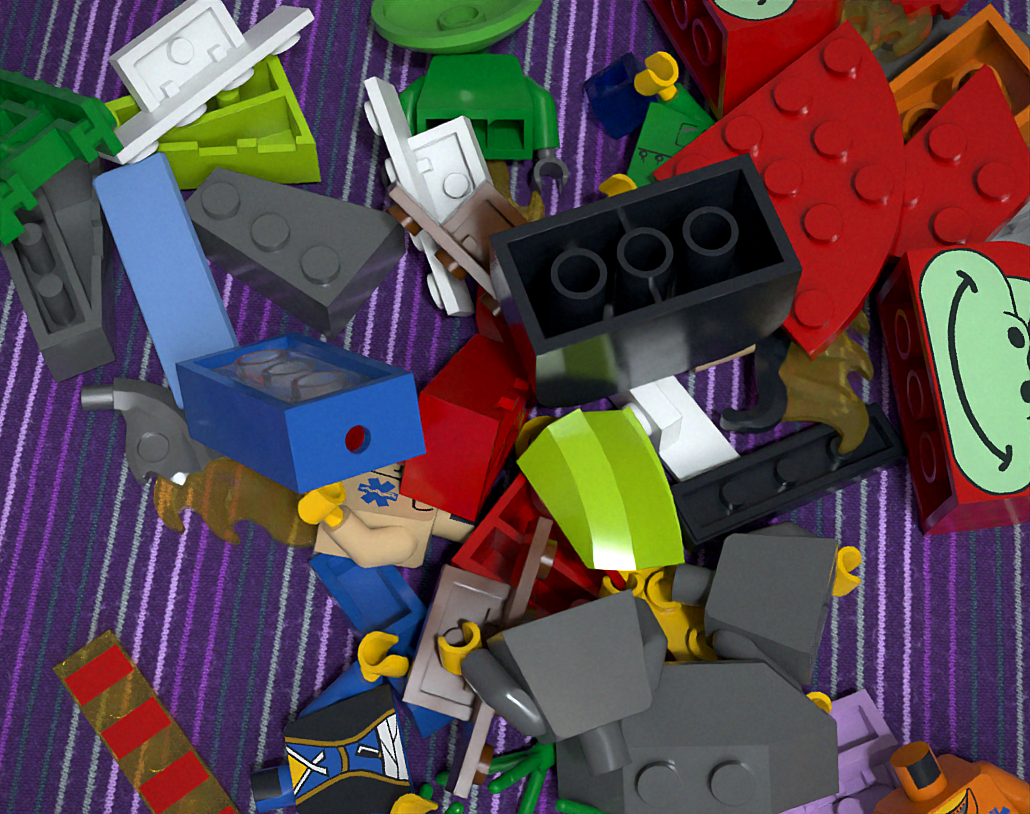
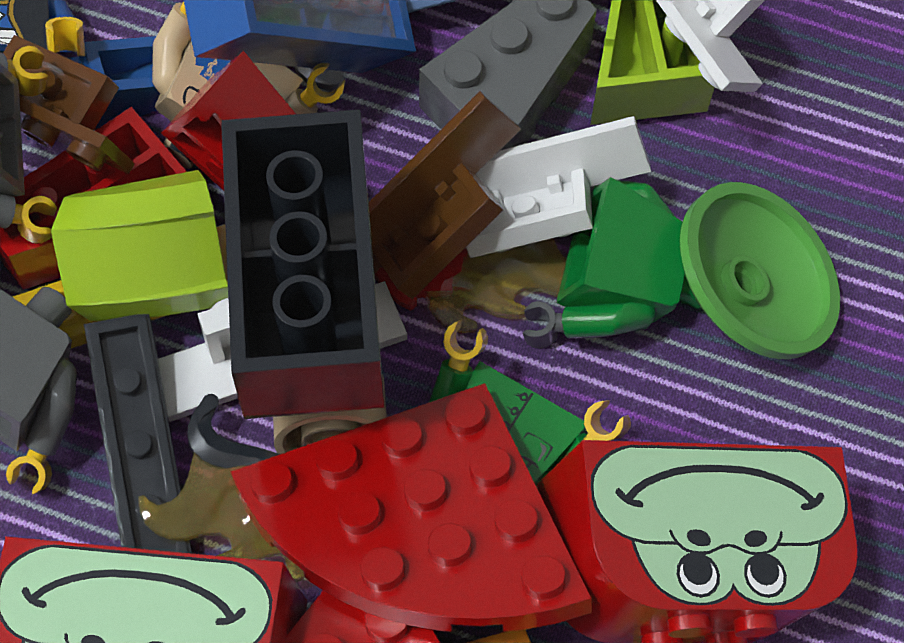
camera: 105 degrees right, 0 degrees up
clear blue slope [583,52,659,140] -> none

